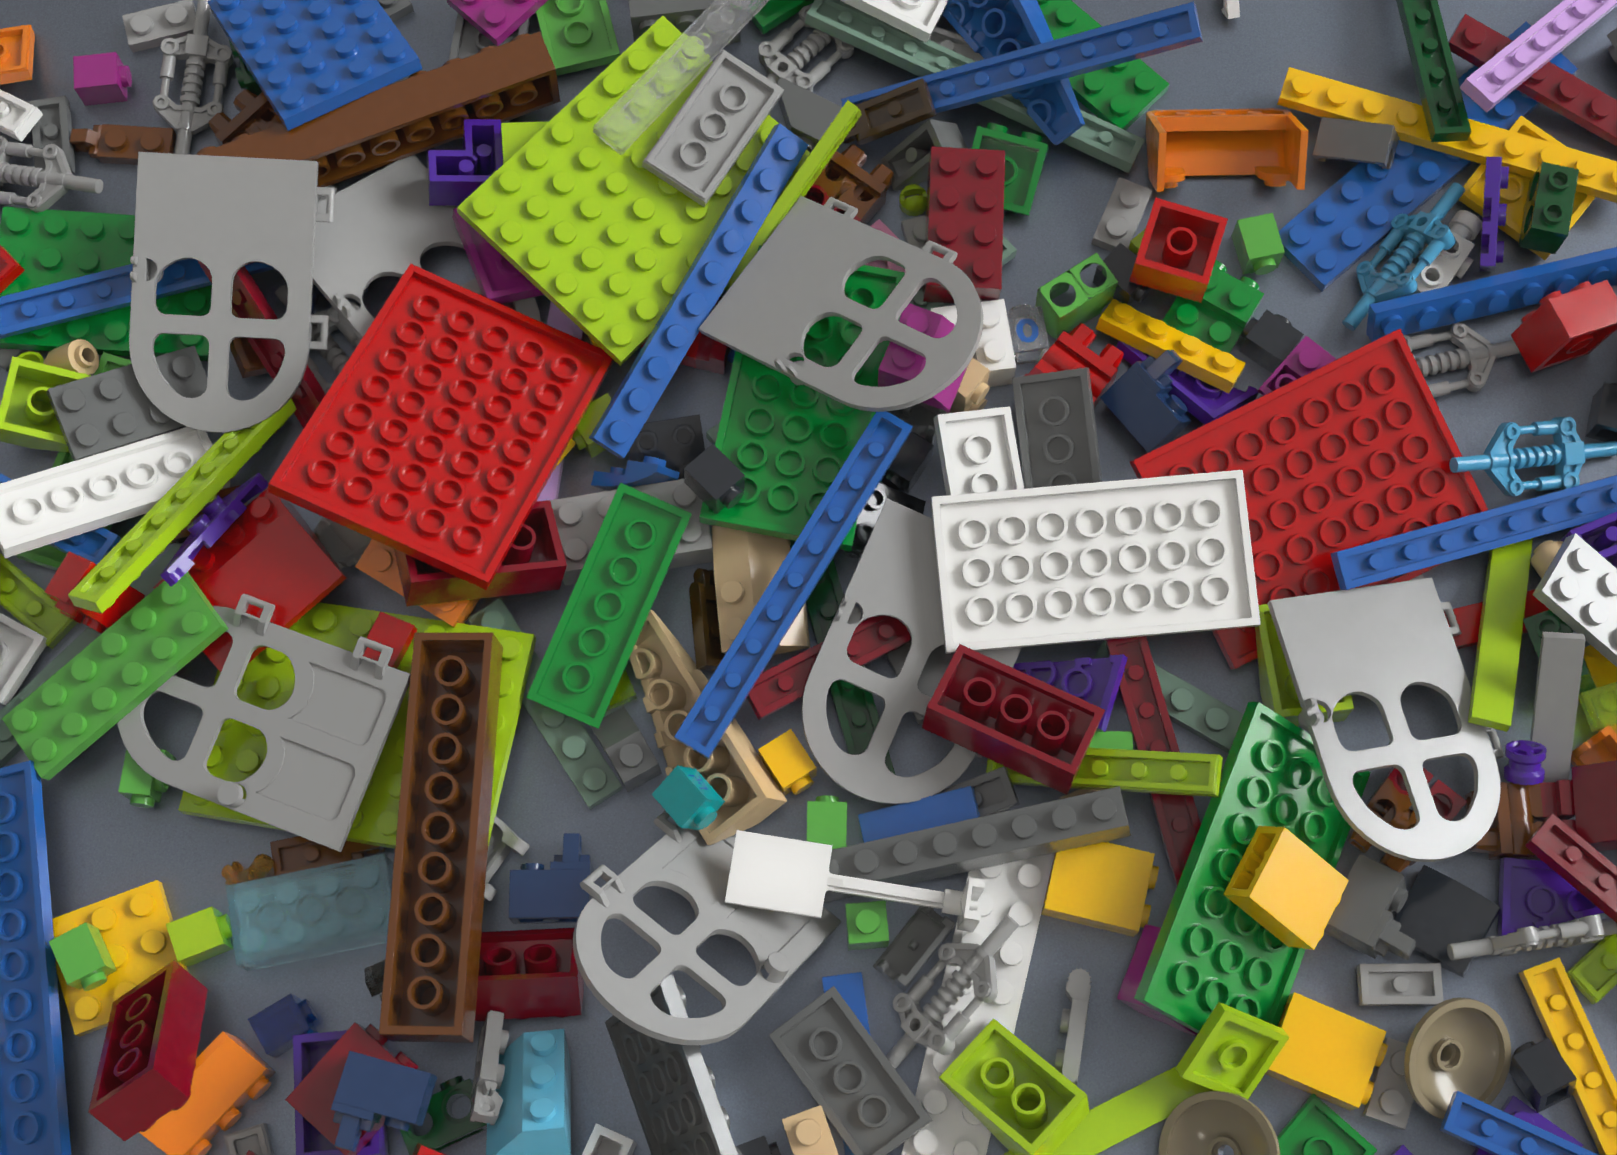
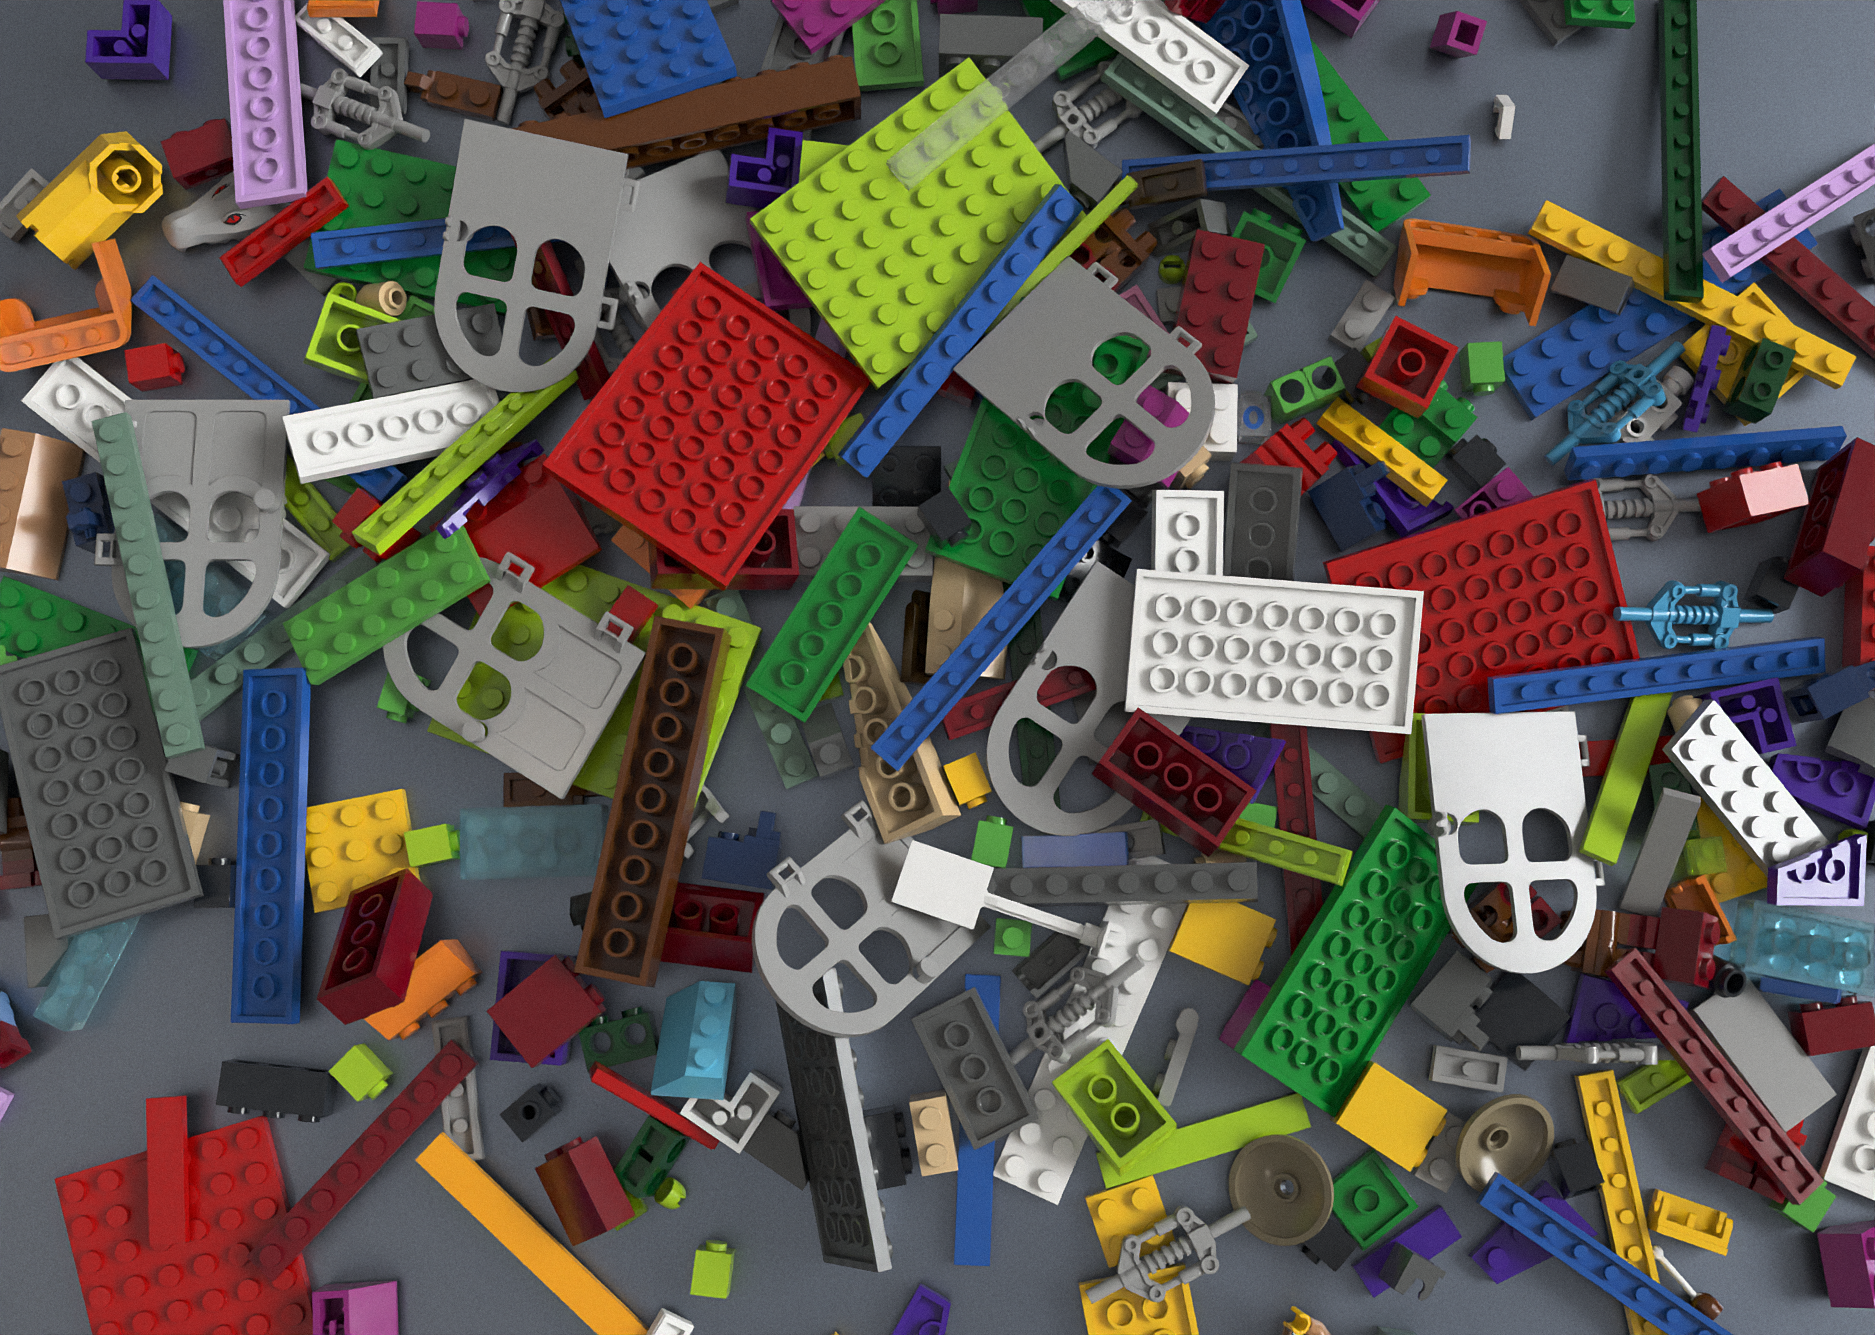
camera: 10 degrees right, 10 degrees up
bright green brick [48,922,117,991] -> none
clear orange arm [221,854,273,890] -> none
clear blue brick [248,993,318,1058] -> none
dark blue hinge [331,1051,437,1152] -> none
light grey hinge [470,1010,509,1125] -> none
blue slope [591,456,680,491] -> none
light grey tile [642,49,784,207] -> none
teal brick [652,765,725,830] -> none
lime plate [1175,1002,1289,1100] -> none
yellow brick [1223,826,1349,950] -> none
dark purple wheel [1503,740,1547,785] -> none

